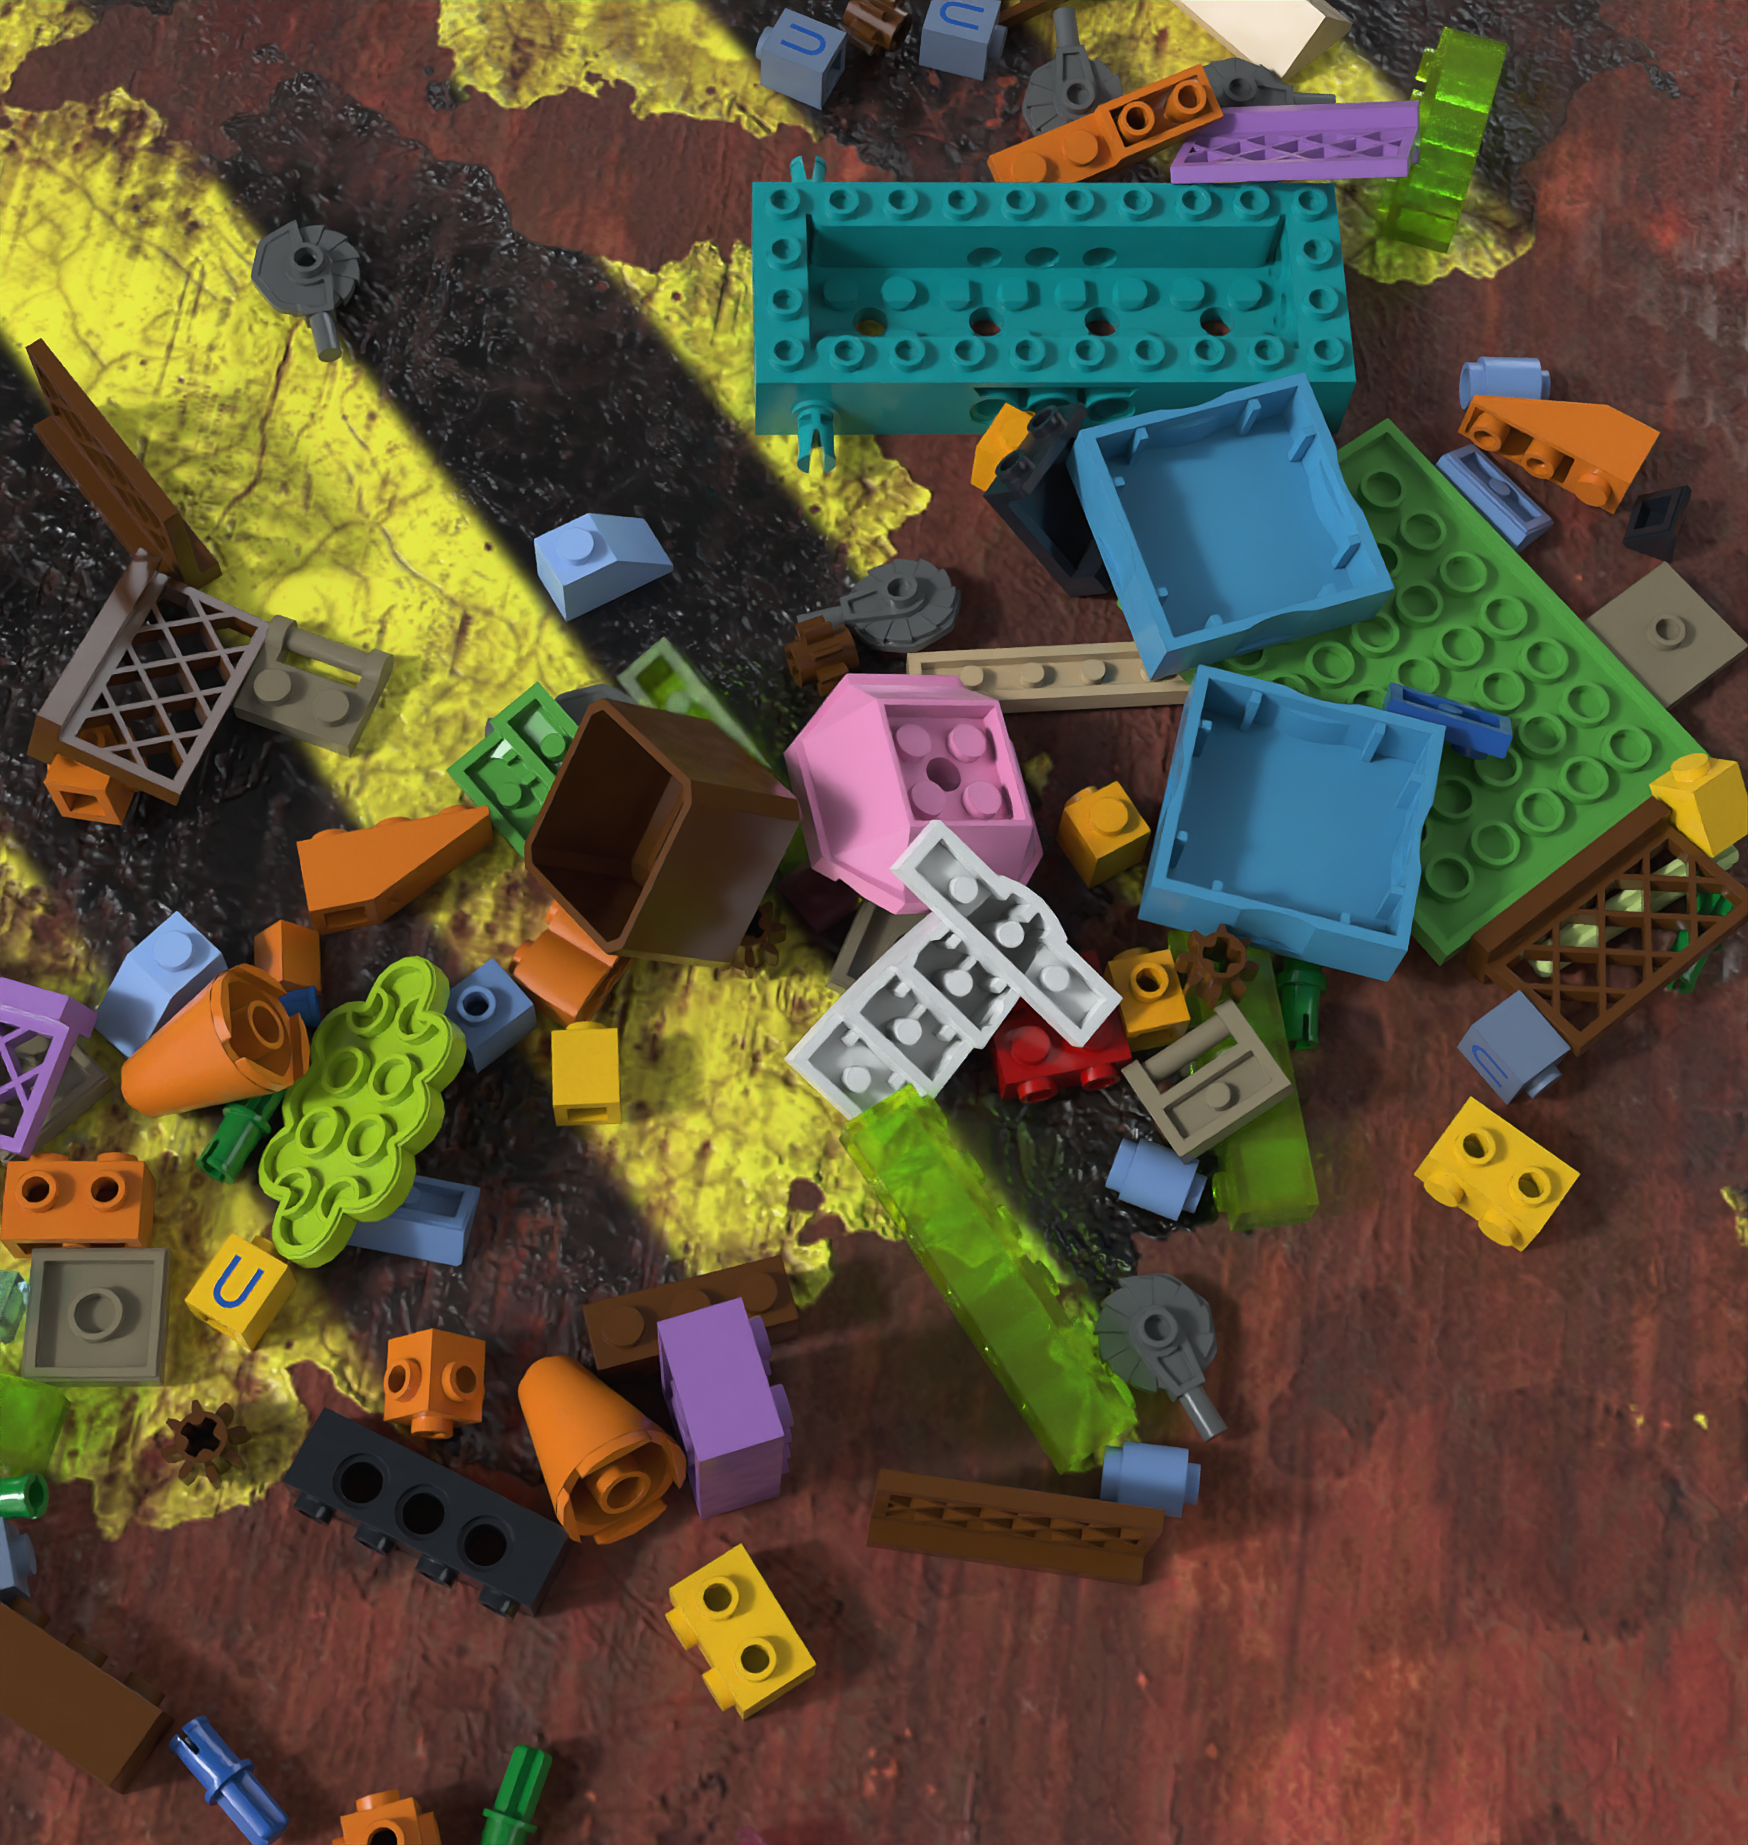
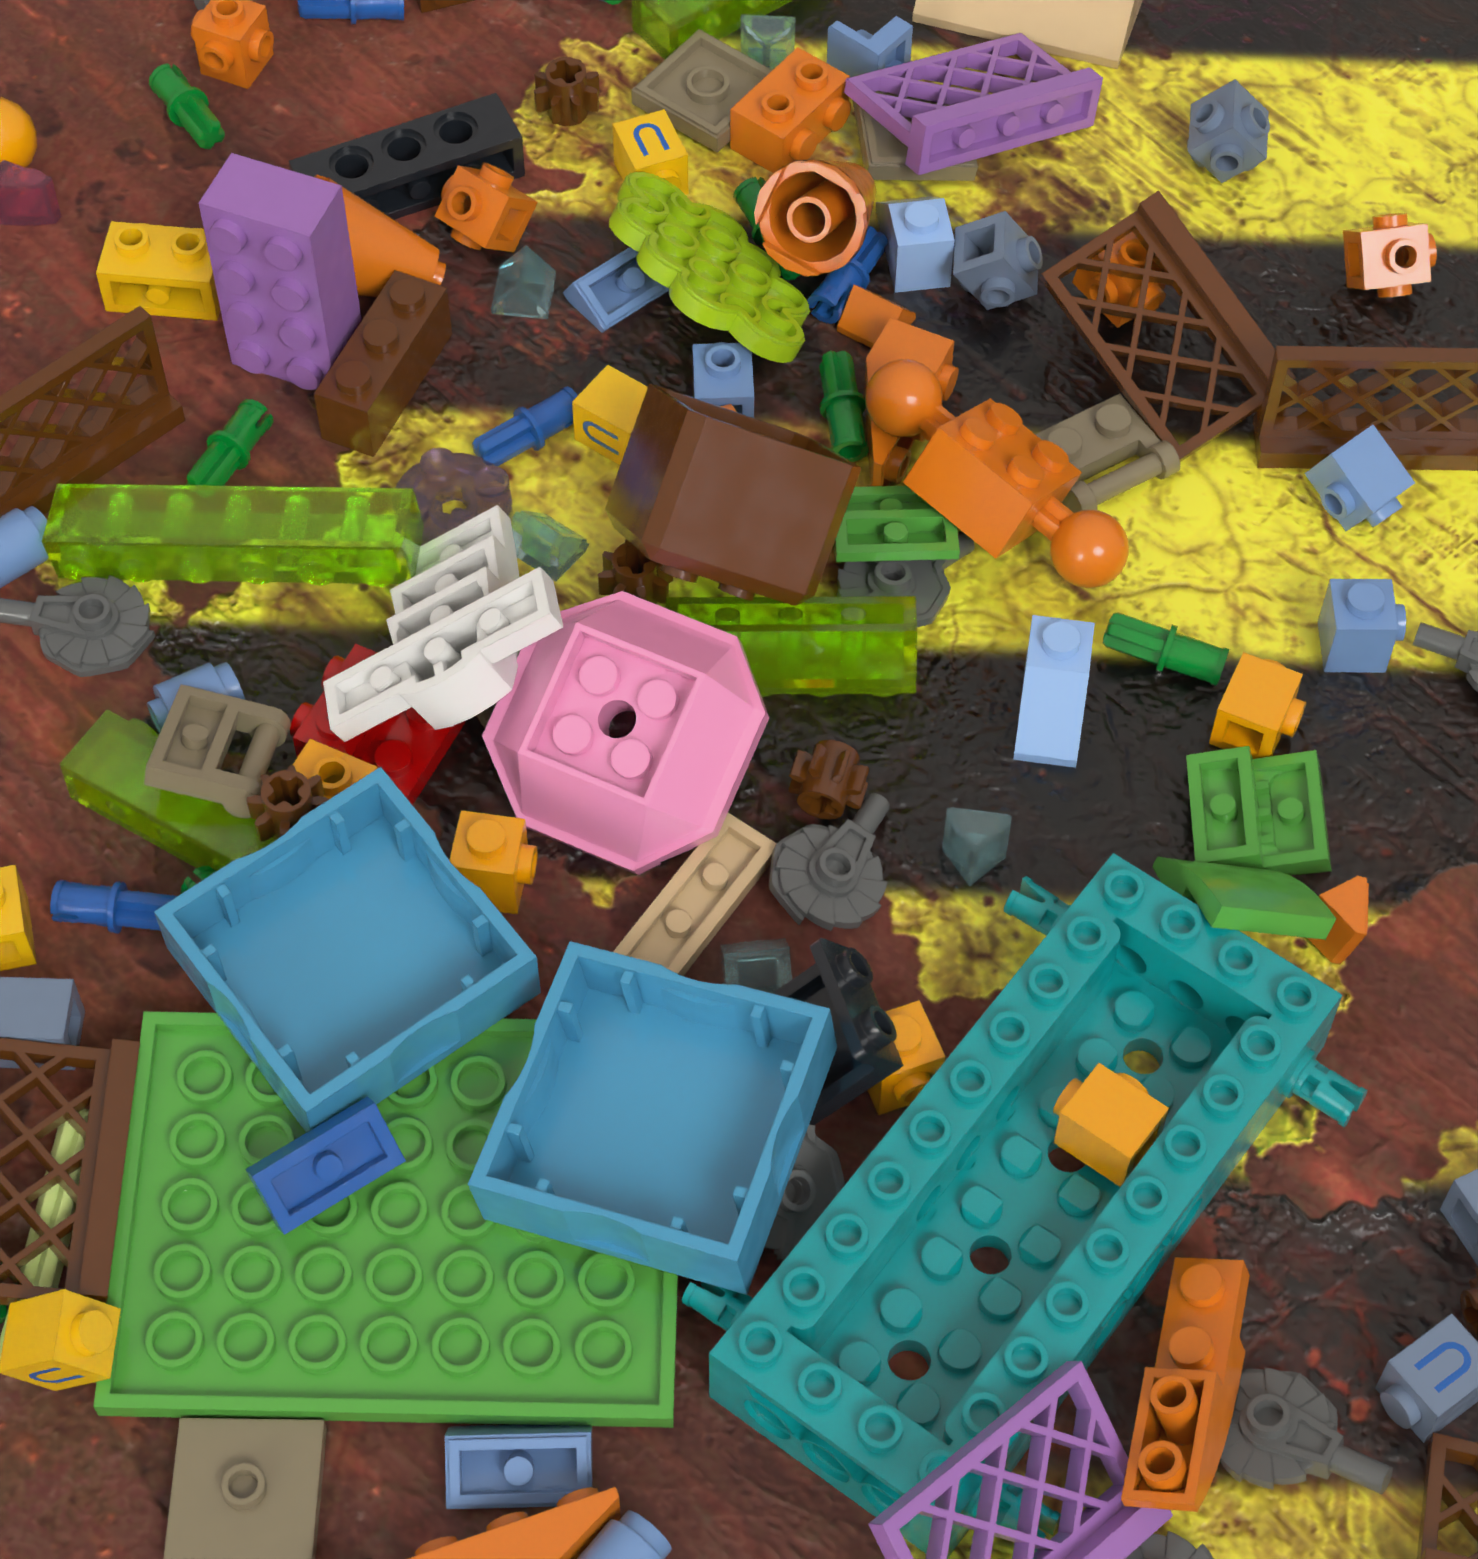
camera: 135 degrees right, 10 degrees down
none -> blue axle [50,880,177,934]
none -> green axle [186,399,274,501]
none -> plate [393,448,514,550]
none -> blue axle [472,386,578,469]
none -> clear light blue slope [491,245,556,319]
none -> clear light blue slope [511,510,589,582]
none -> clear light blue slope [720,938,792,993]
none -> green axle [819,350,869,462]
none -> orange brick [865,359,1129,588]
none -> clear light blue slope [942,807,1012,886]
none -> sand blue brick [953,211,1043,310]
none -> light orange brick [1053,1063,1169,1187]
none -> green axle [1103,612,1230,686]
none -> bright green slope [1152,857,1336,940]
none -> bright green slope [1186,746,1332,875]
none -> light orange brick [1209,652,1306,759]
none -> medium blue brick [1304,425,1415,531]
none -> orange slope [1307,876,1369,964]
none -> medium blue brick [1318,579,1406,673]

